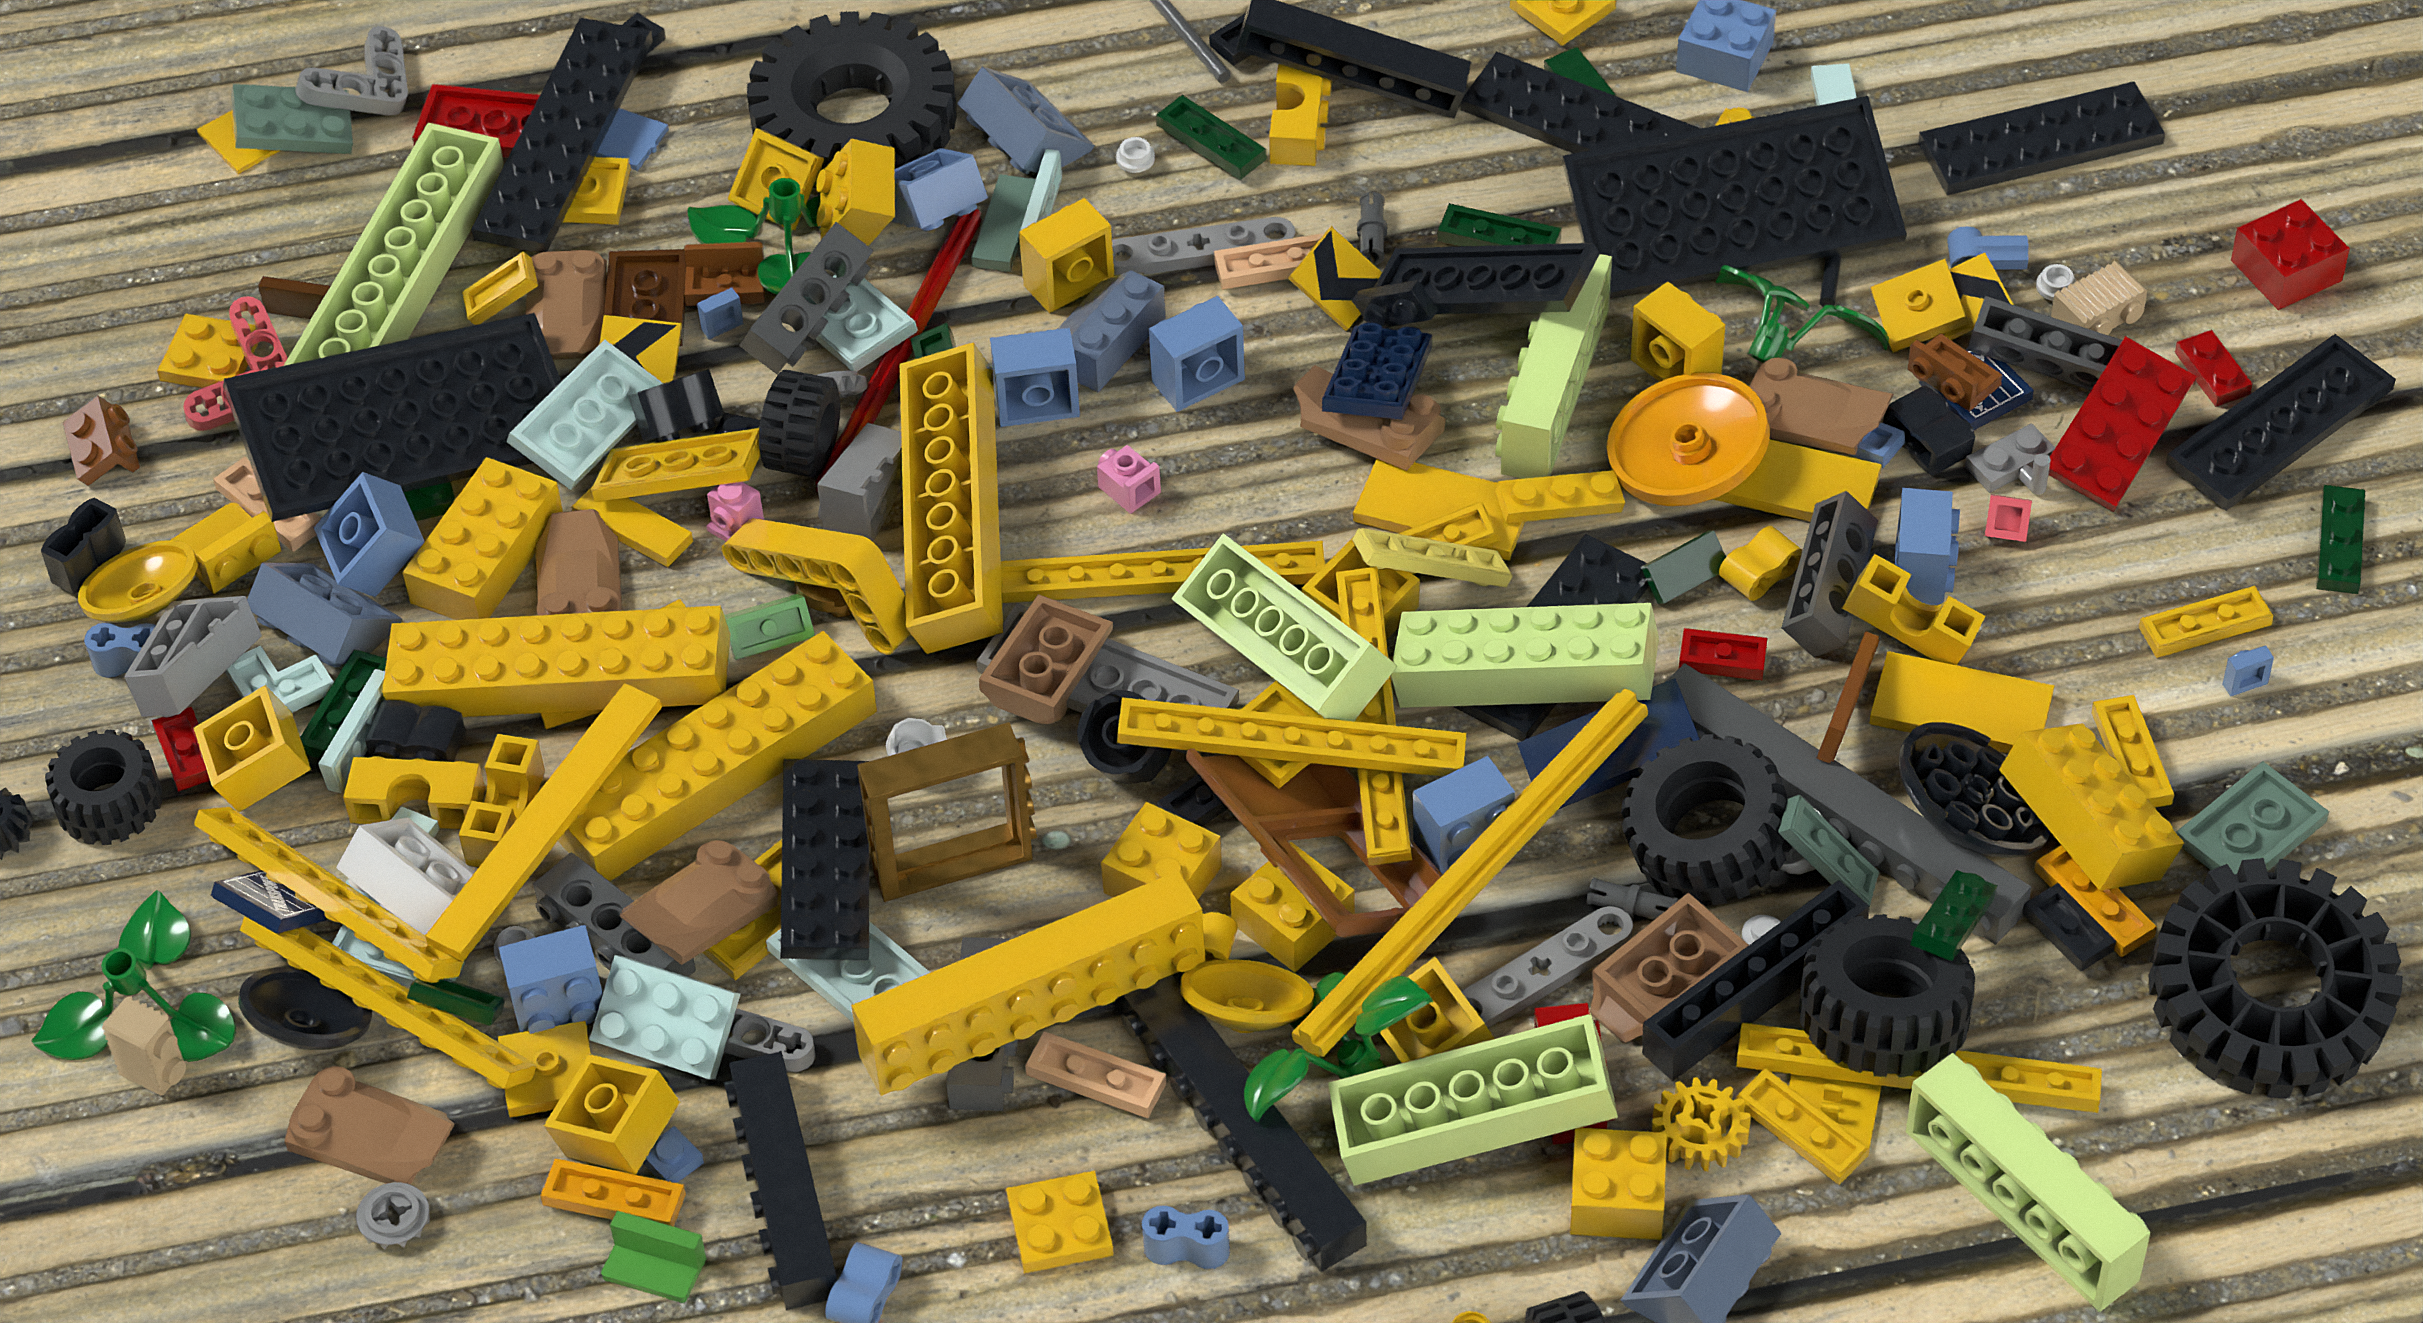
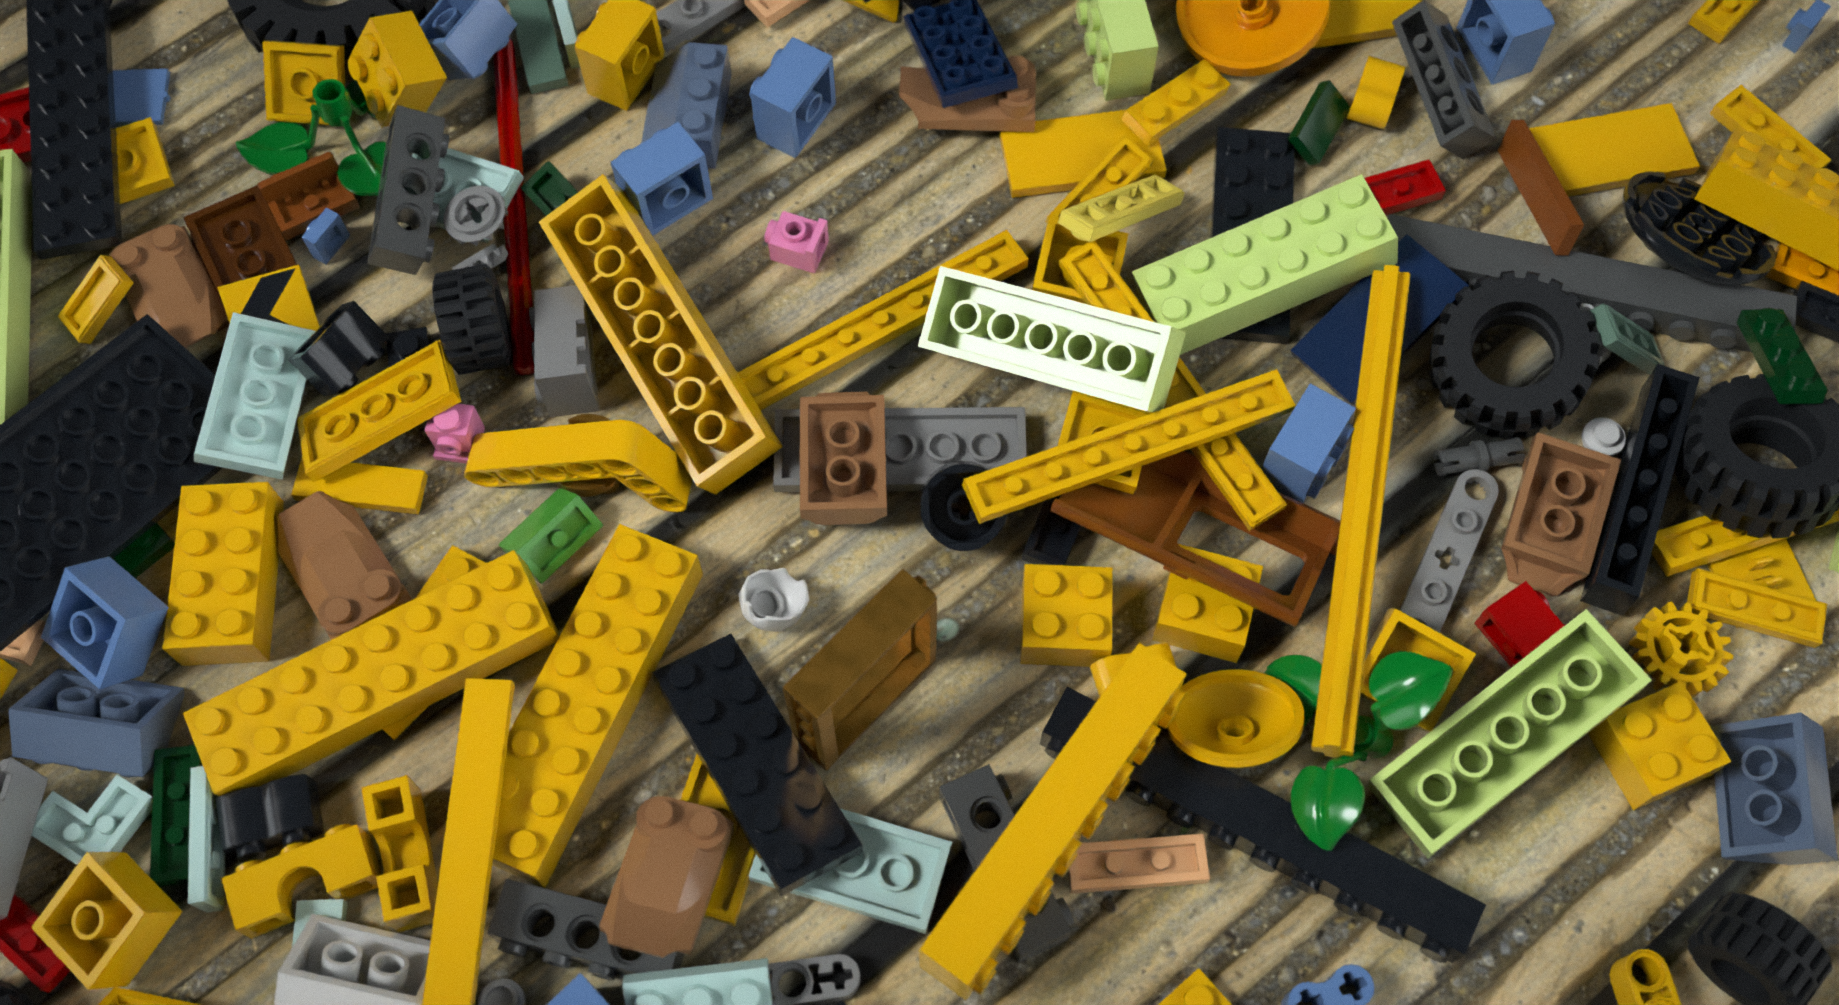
camera: 30 degrees left, 15 degrees up
yellow arch [1842,554,1986,665] -> none
none -> light grey gear [444,186,508,246]

